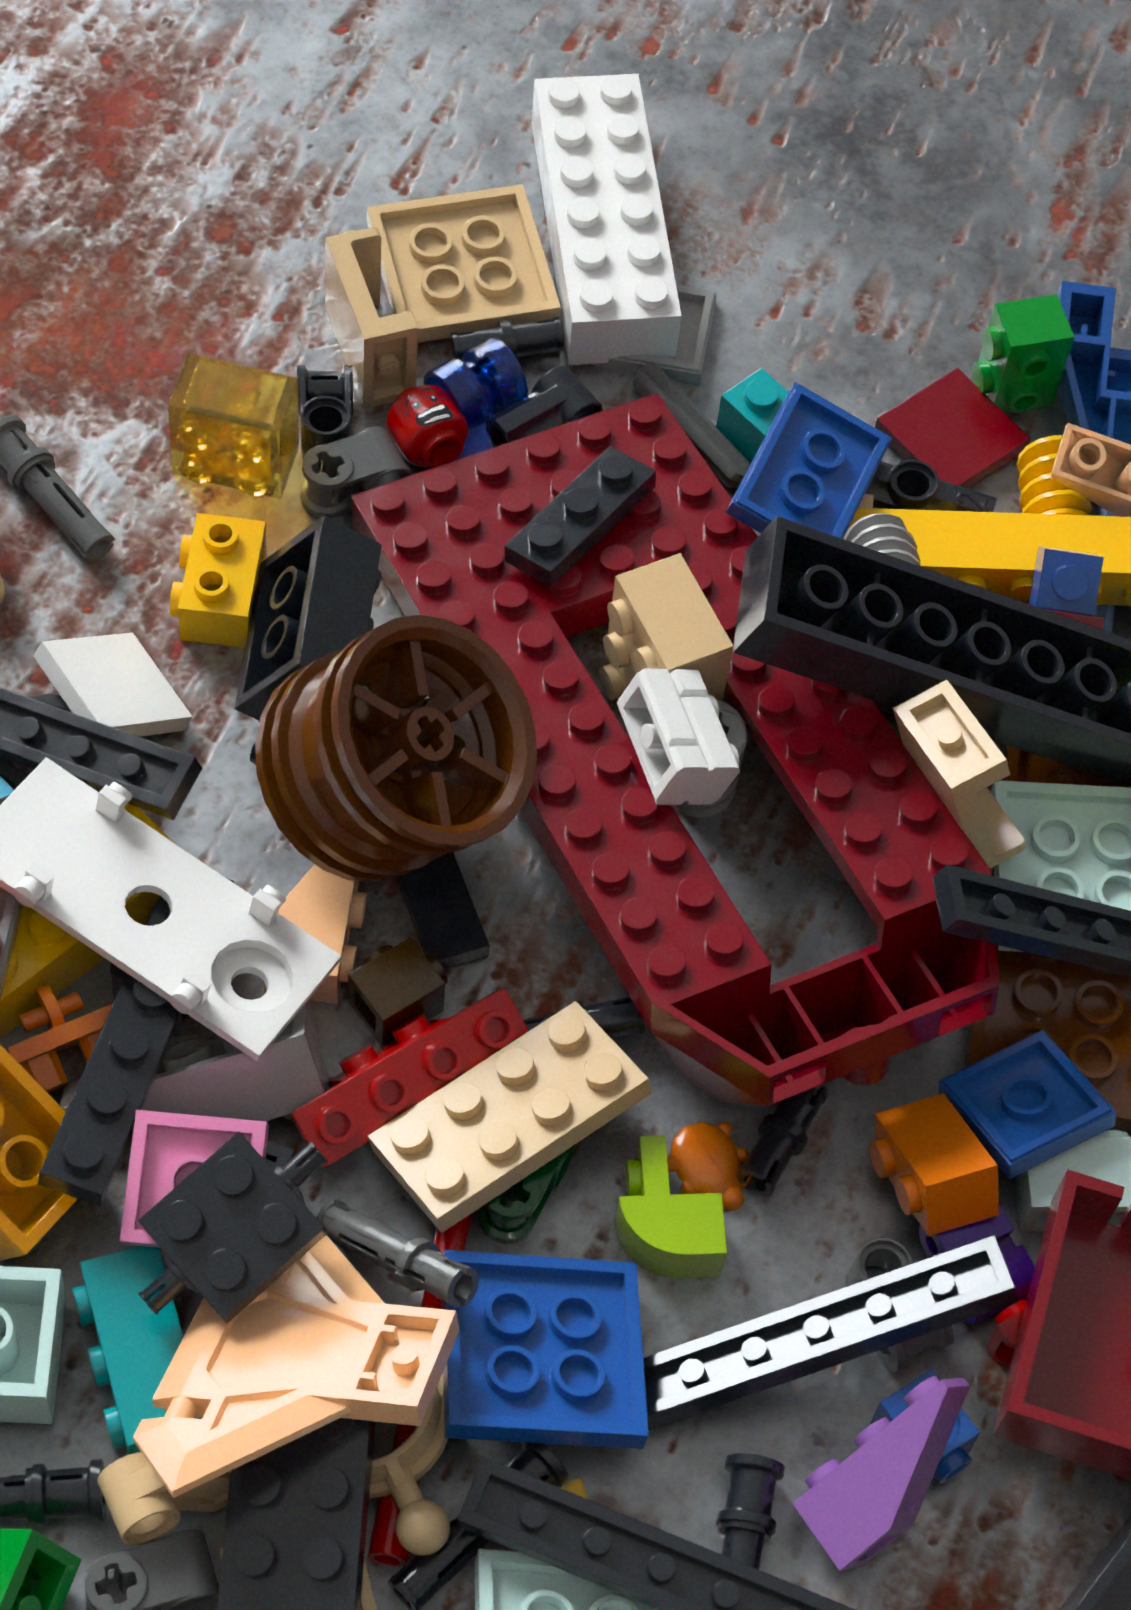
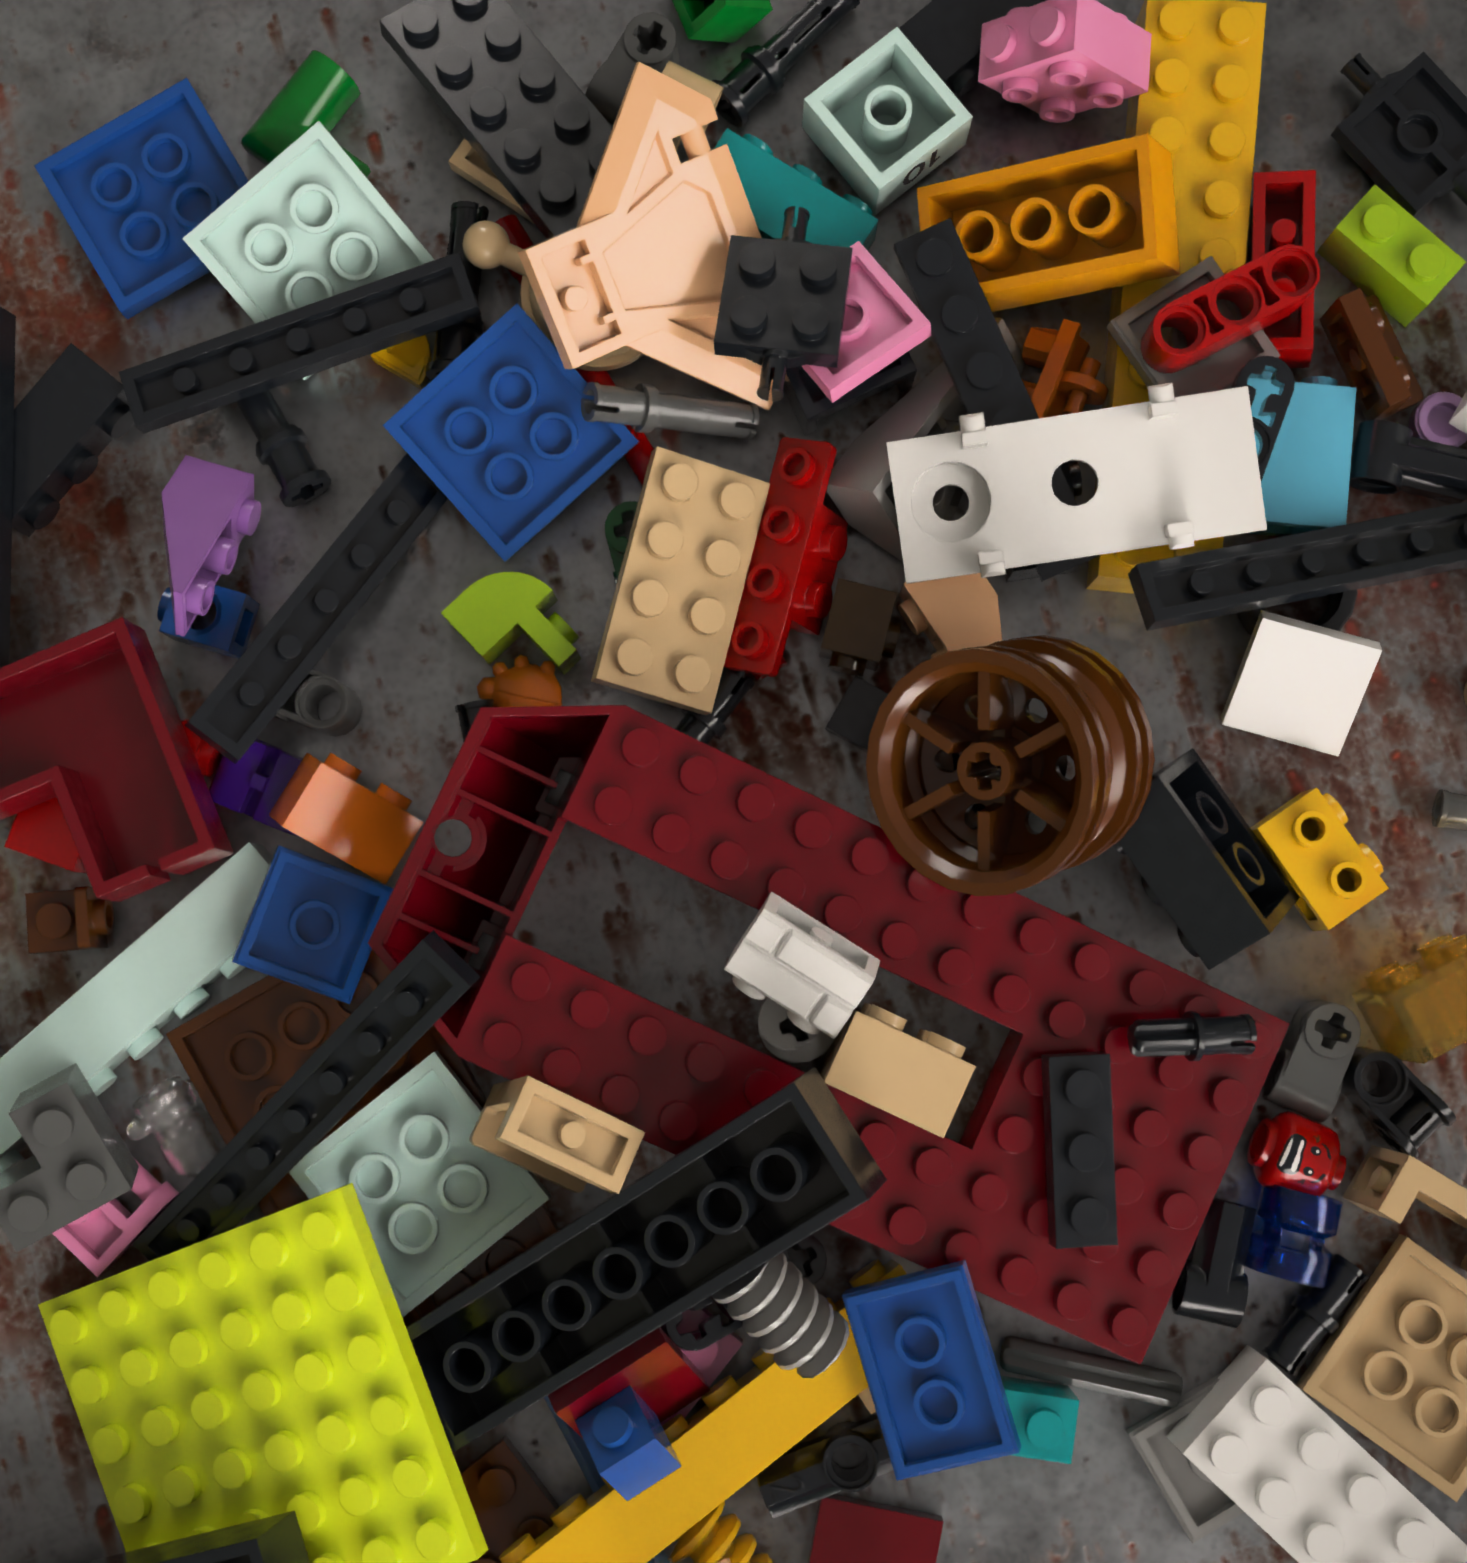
camera: 150 degrees right, 25 degrees up
none -> black axle [1127,1011,1257,1062]

